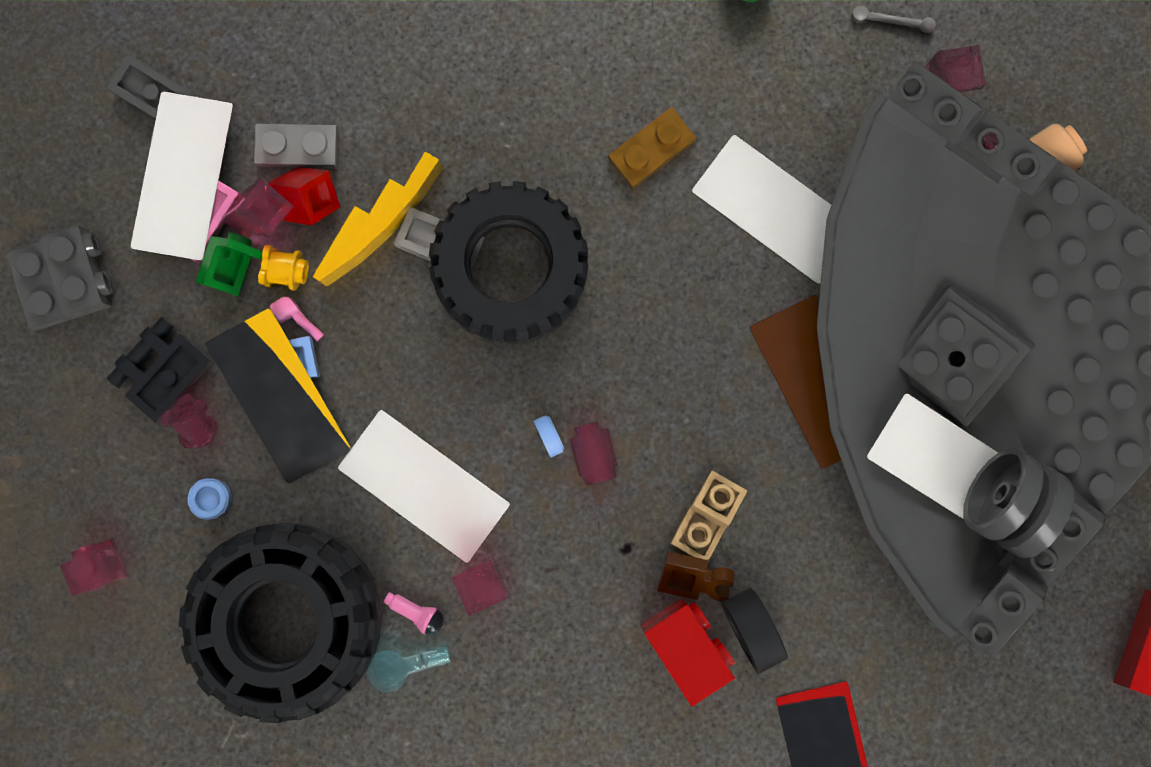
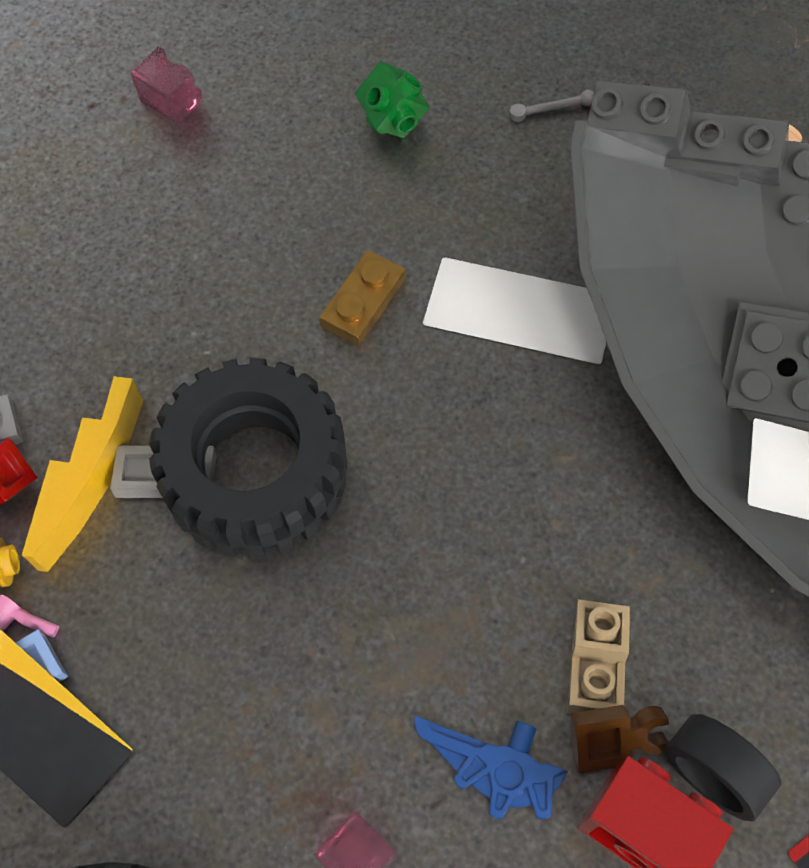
camera: 20 degrees left, 20 degrees down
white sticker [338,410,510,563] -> none
light blue tile [534,415,565,458] -> none
clear pink brick [568,422,618,485] -> none
reddish brown sticker [750,295,841,469] -> none
none -> blue piece [414,716,569,819]

